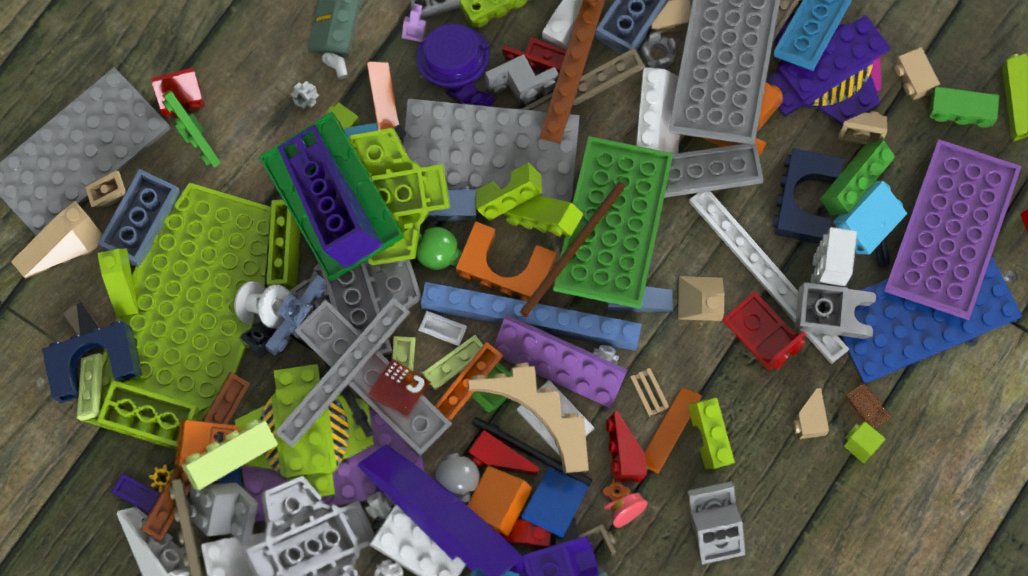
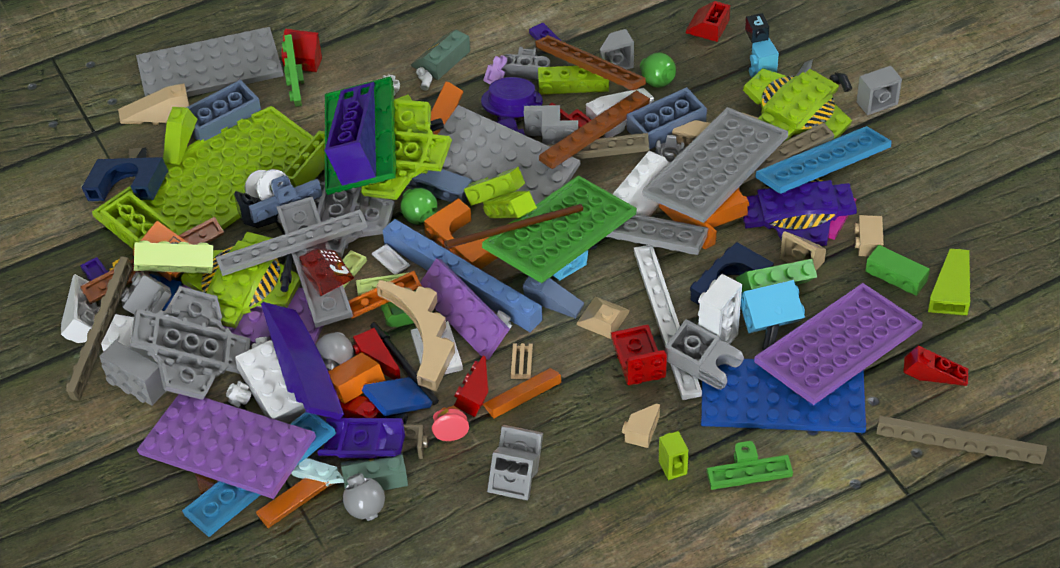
camera: 30 degrees right, 25 degrees down
yellowish green tile [77,353,103,421] -> none
tan slope [85,171,125,207] -> none
lime arch [688,398,735,469] -> none
clear orange tile [845,383,891,430] -> none
none -> bright green plate [706,441,793,490]

